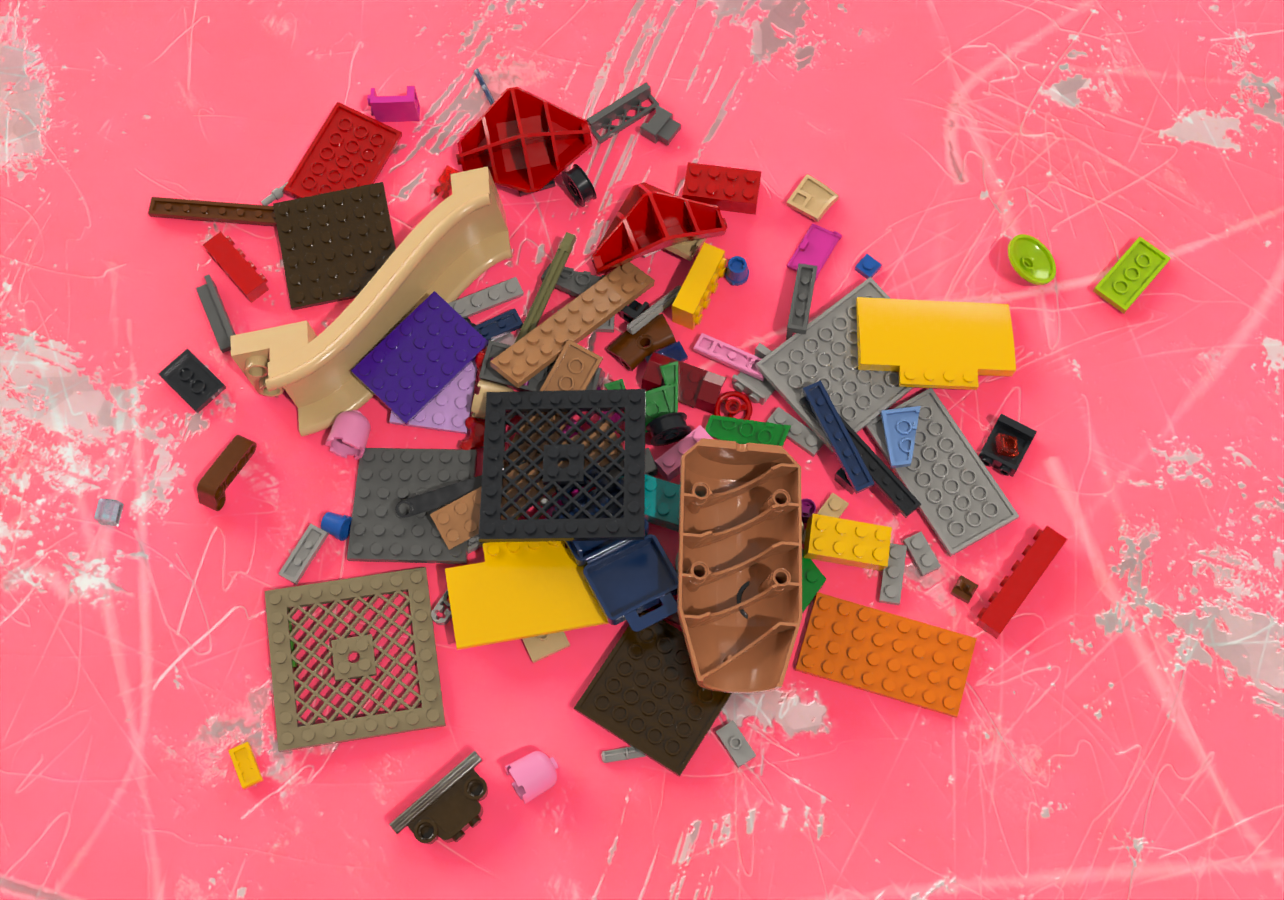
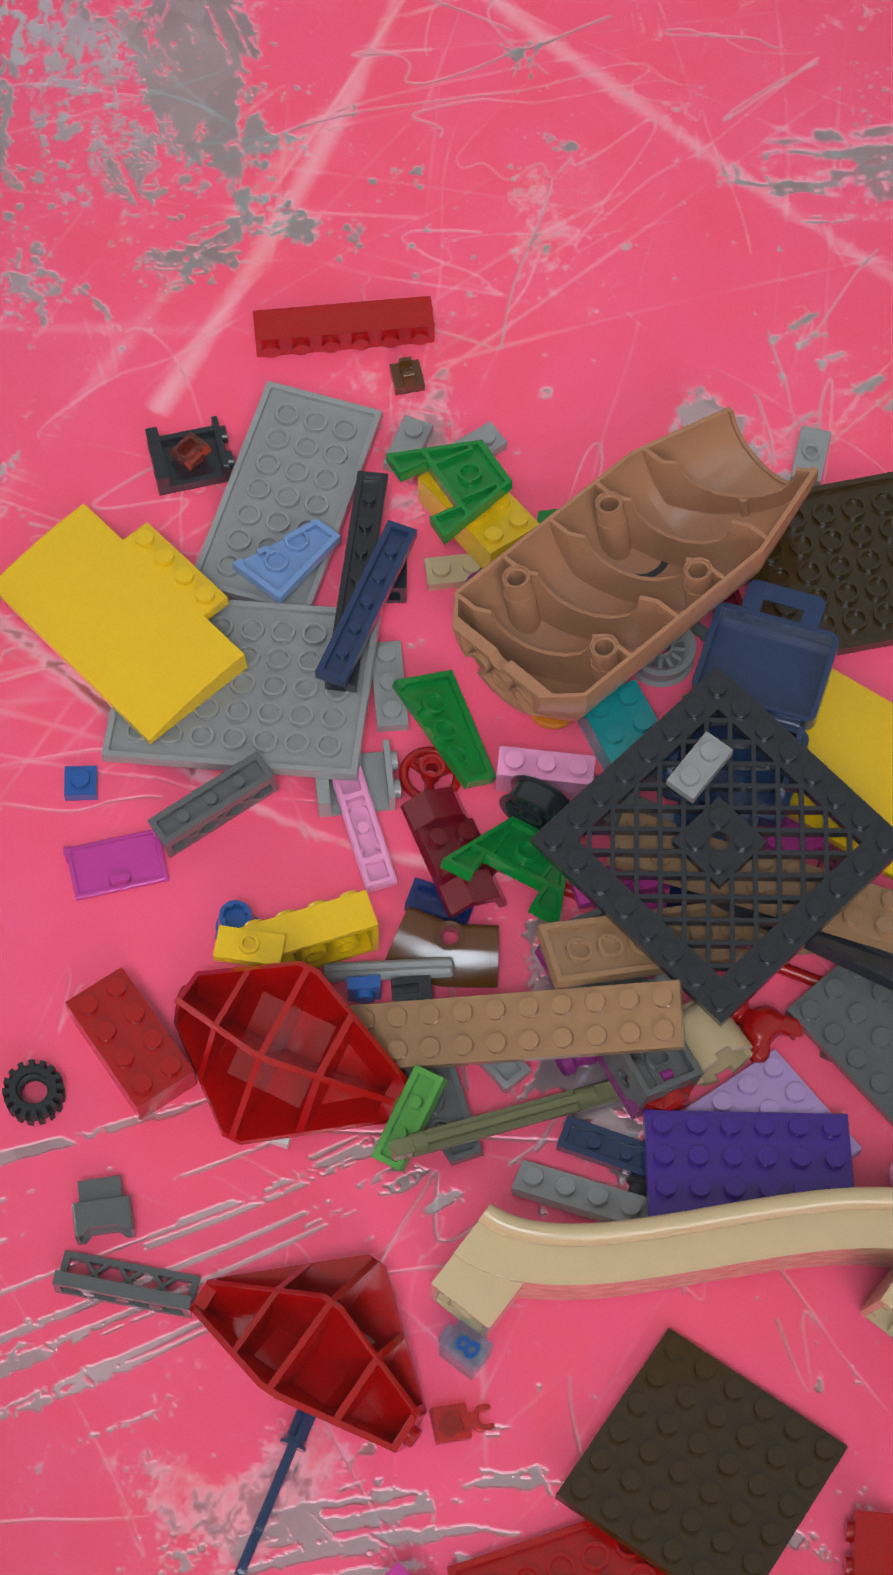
camera: 140 degrees left, 5 degrees down
black wheel [561,164,597,207] -> none
tan plate [786,174,839,222] -> none
orange plate [795,592,977,718] -> none
none -> black tyre [2,1059,66,1126]
none -> yellow plate [213,925,286,966]
none -> blue plate [347,975,381,1004]
none -> bright green plate [371,1064,448,1173]
none -> green wing [386,440,512,545]
none -> light grey plate [666,731,733,804]

